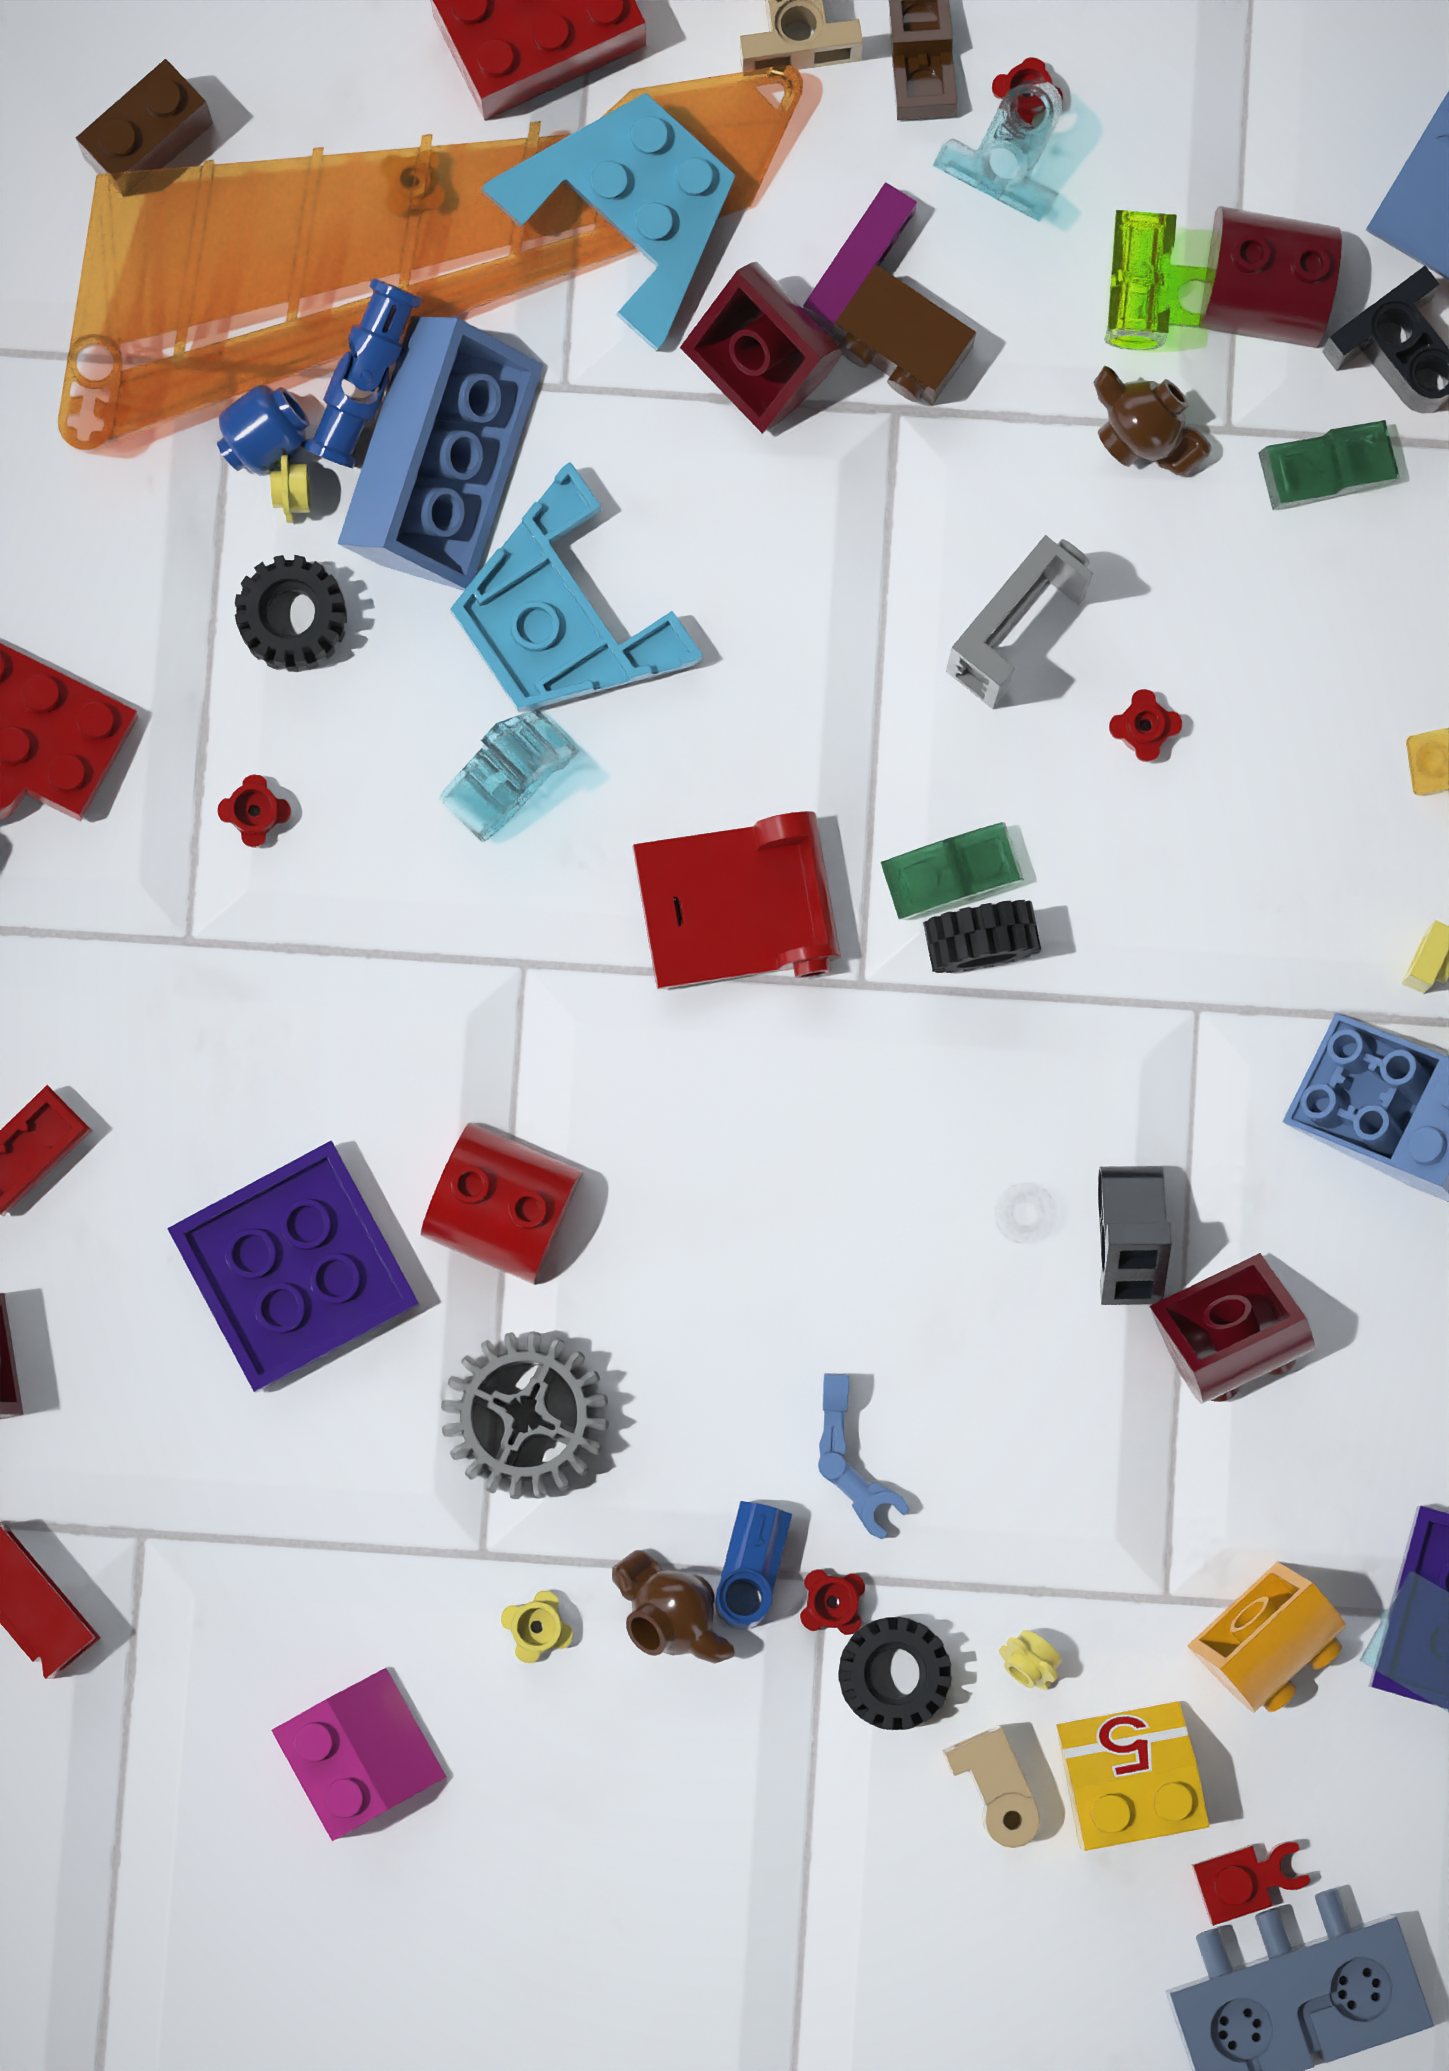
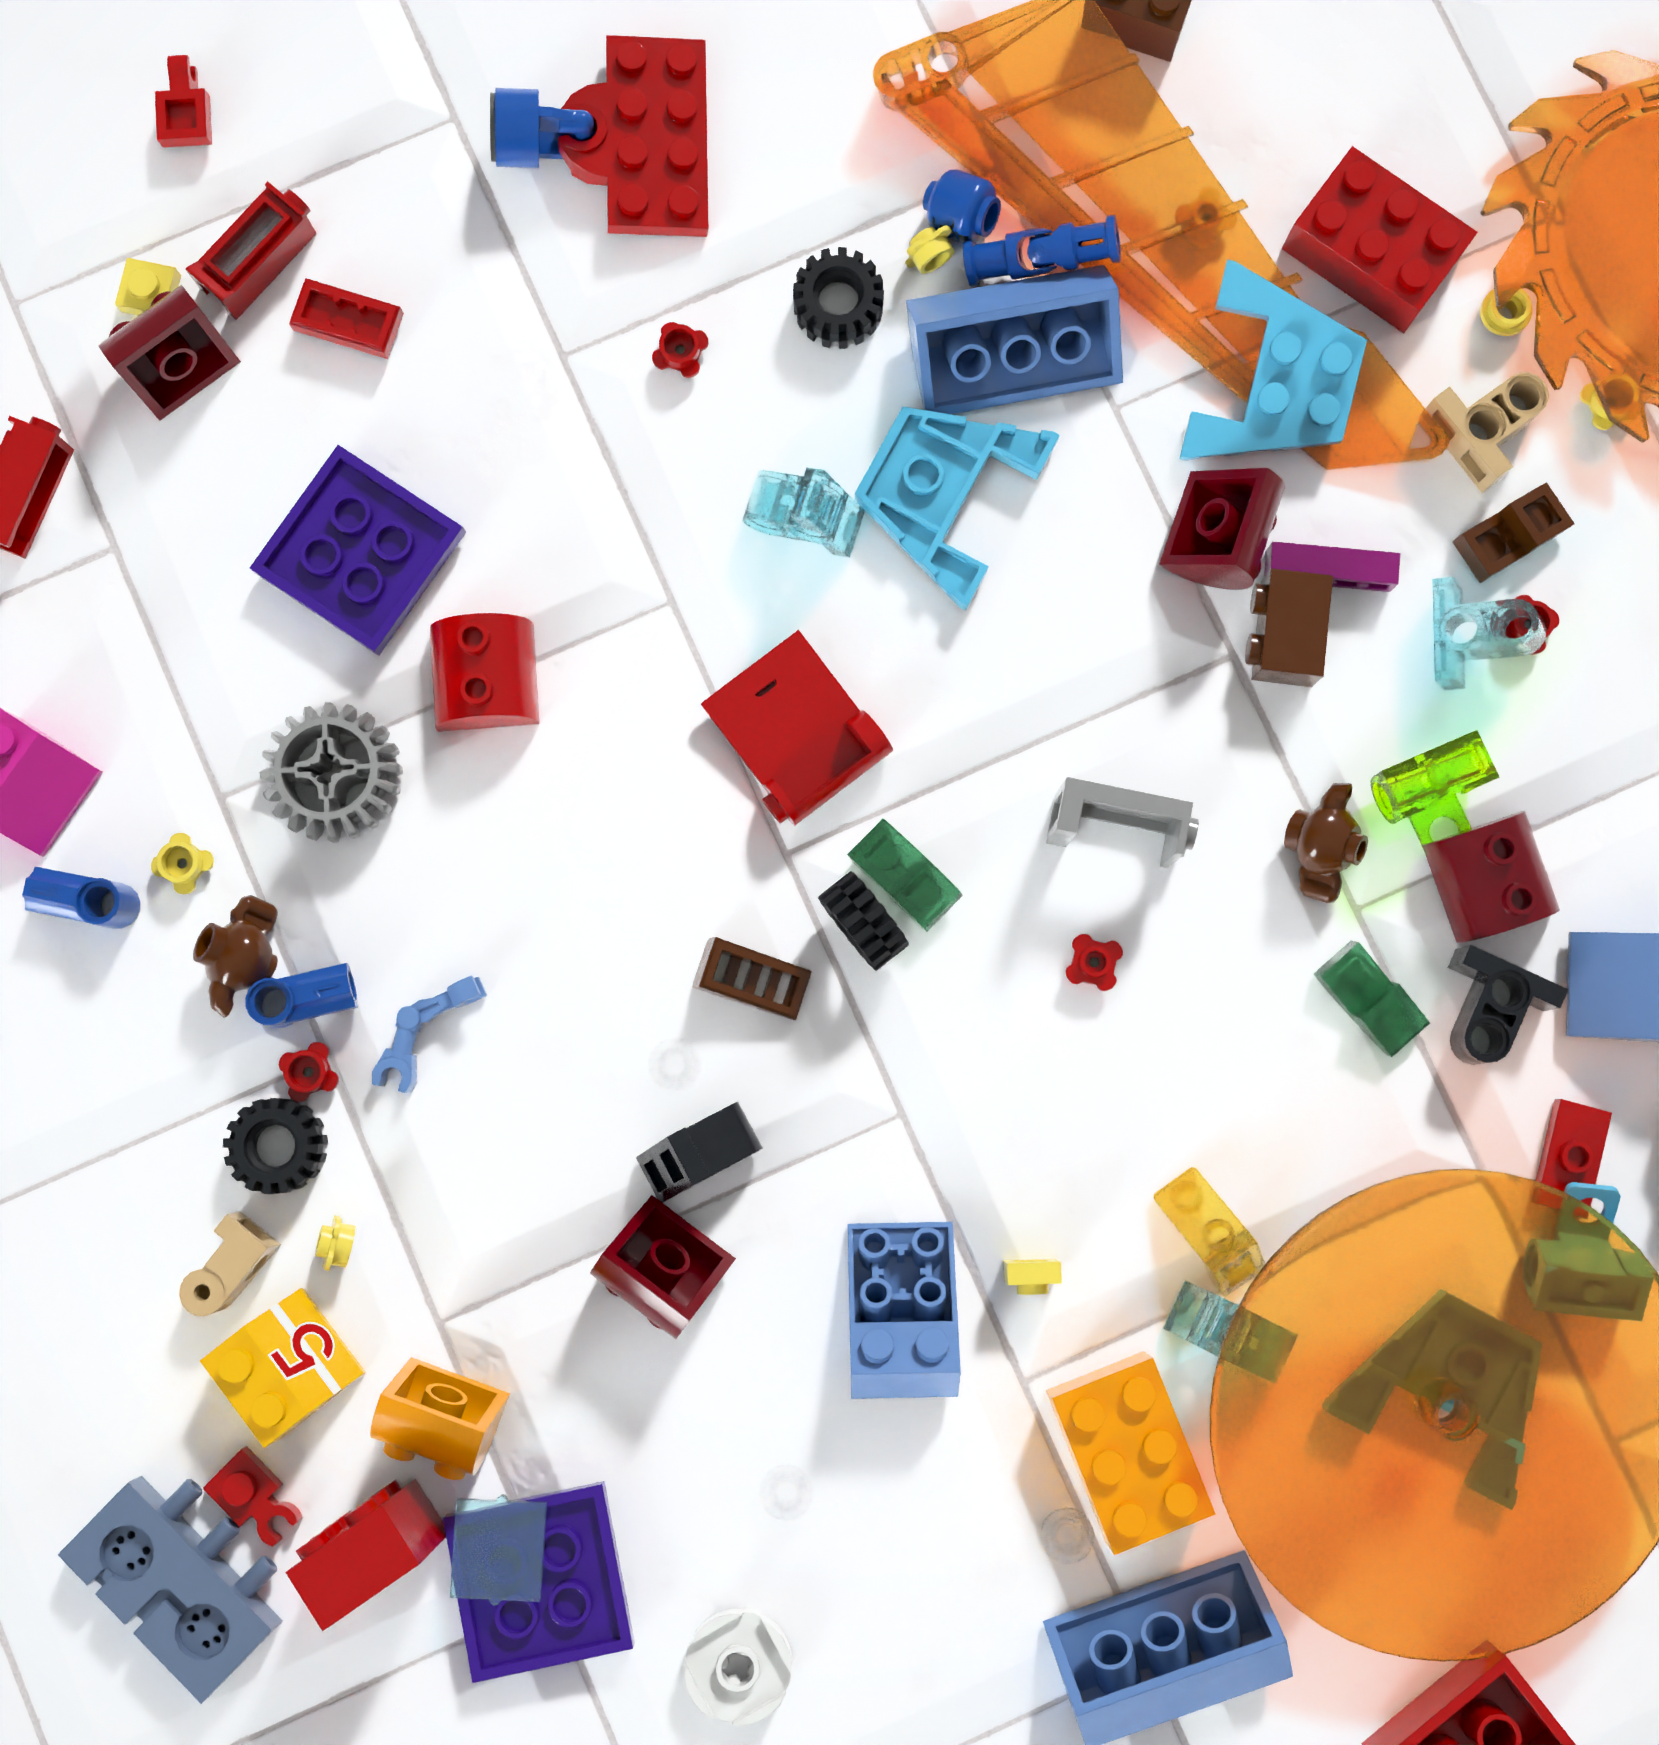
camera: 65 degrees right, 0 degrees up
none -> blue piece [22,867,140,929]
none -> red brick [285,1478,446,1632]
none -> reddish brown slope [692,937,812,1021]

